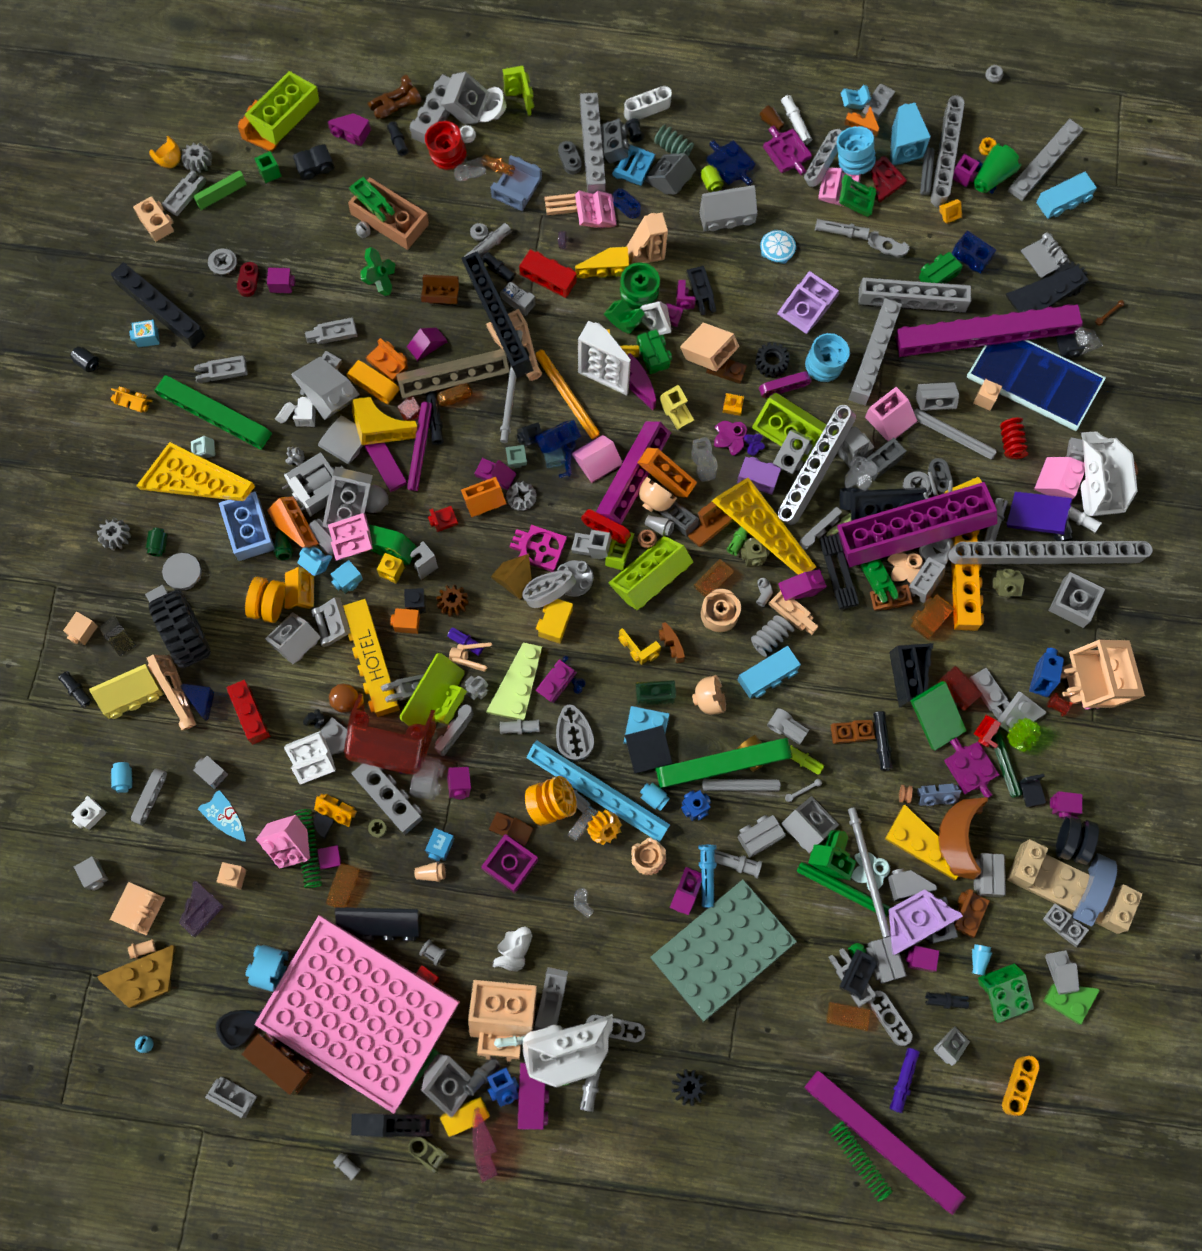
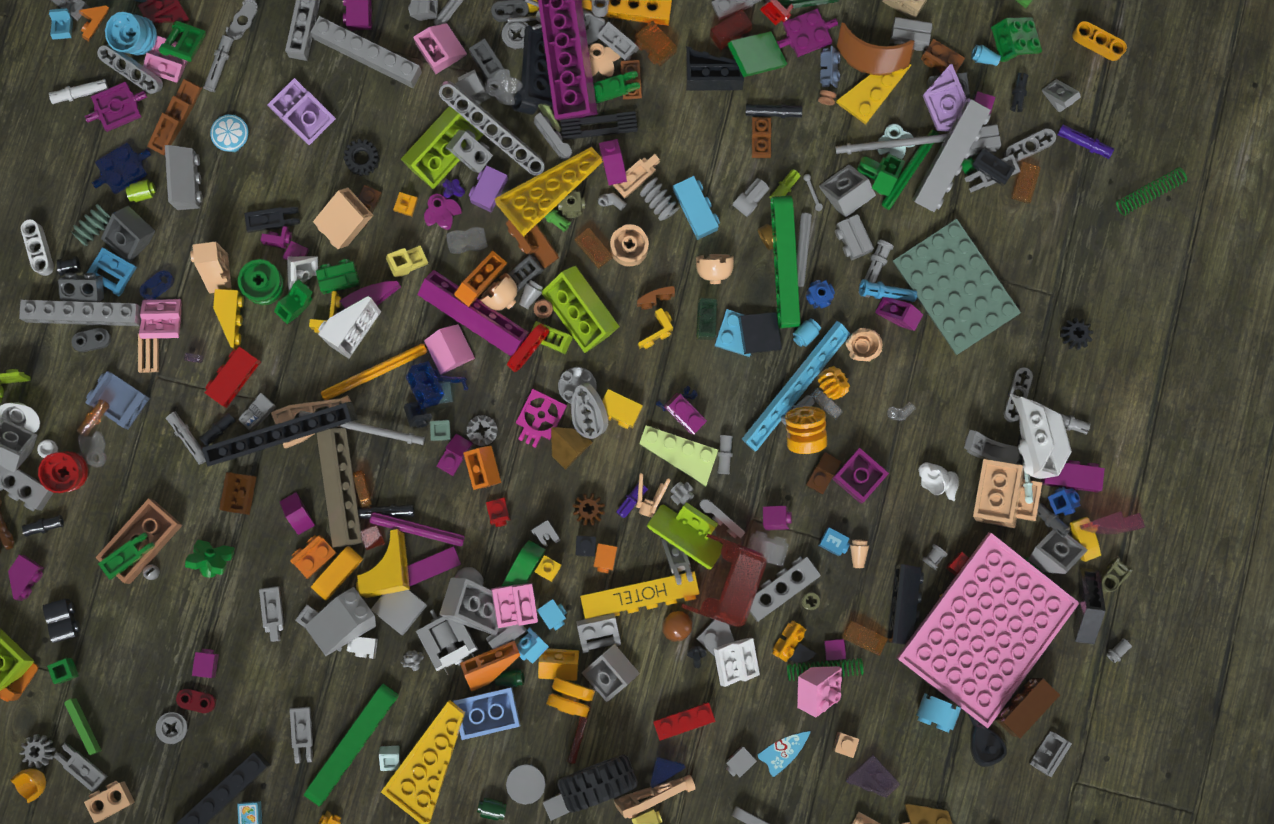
camera: 85 degrees left, 10 degrees up
white tile [275,402,296,423] -> none
light grey plate [470,223,488,241] -> none
light grey piece [556,705,594,761] -> none
light grey brick [571,530,612,559] -> none
reddish brown cone [759,105,785,131] -> none
magenta beam [759,371,812,398] -> none
magenta beam [804,1071,966,1215] -> none
medium azure wheel [805,333,849,382] -> none
light grey slope [888,868,937,901] -> none
none -> dark orange slope [147,79,202,155]
none -> clear red bar [568,706,591,764]
none -> light grey brick [912,98,991,212]

